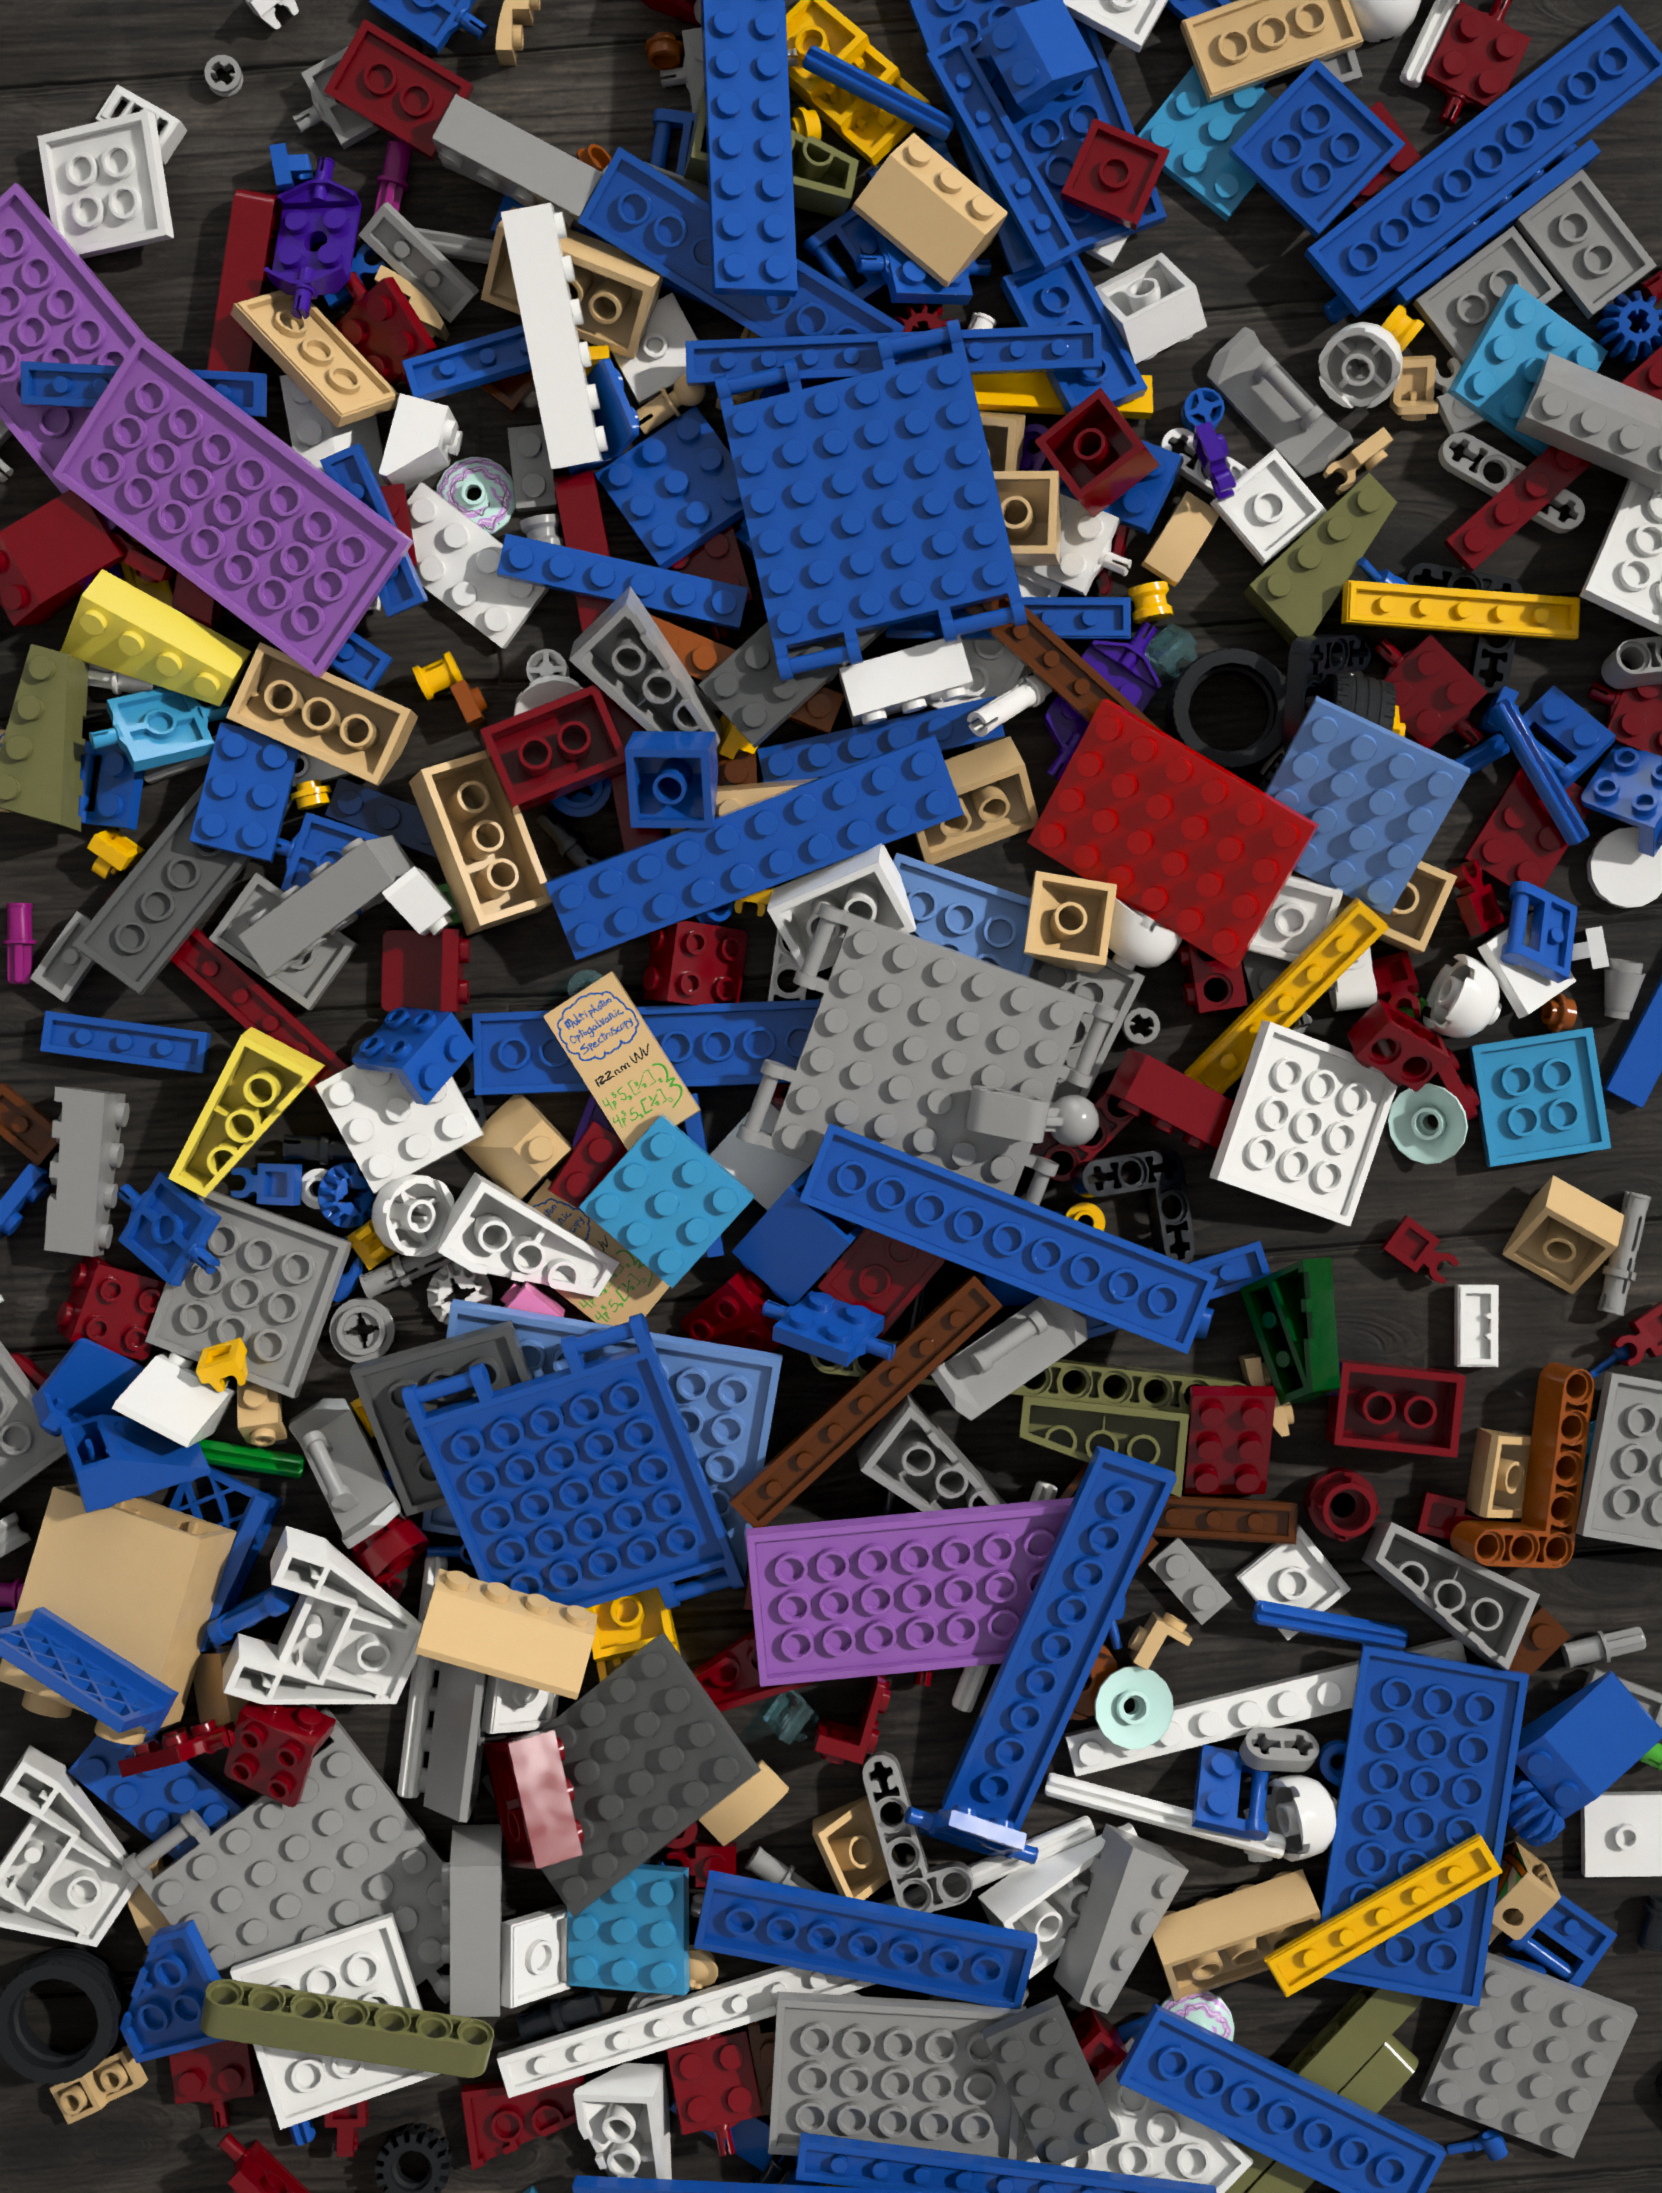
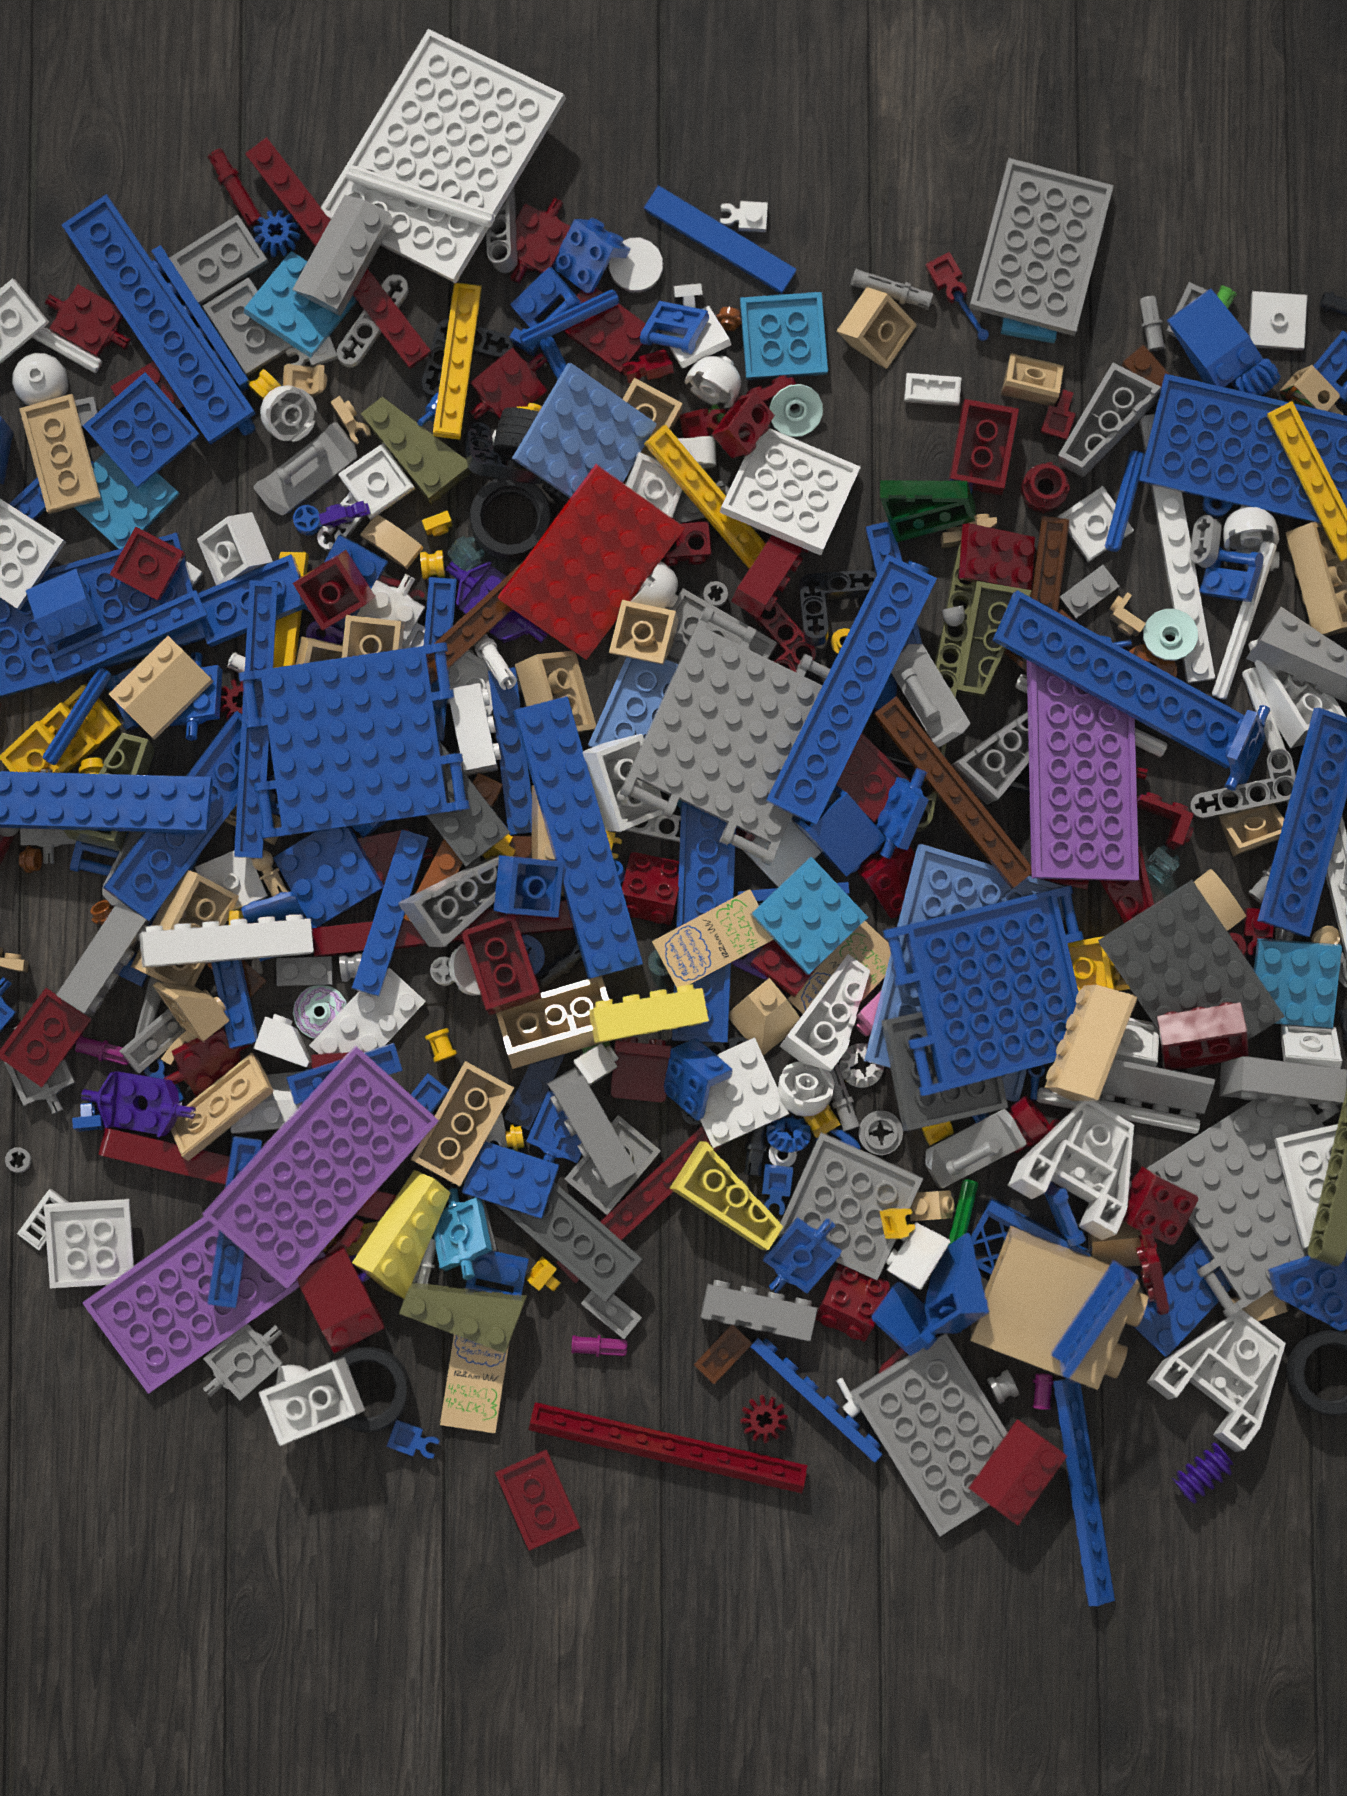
camera: 90 degrees left, 5 degrees down
blue plate [40,1011,211,1073] -> none
dark orange plate [450,679,489,729] -> none
blue plate [802,209,888,302] -> none
light grey beam [965,1085,1099,1147] -> none
dark red plate [1381,1215,1459,1284] -> none
dark orange beam [1450,1362,1594,1568] -> none
light grey cone [1604,958,1646,1019] -> none
none -> tan slope [153,982,229,1041]
none -> yellow plate [422,511,453,537]
none -> light yellow wedge [589,984,709,1043]
none -> light grey hinge [942,605,965,626]

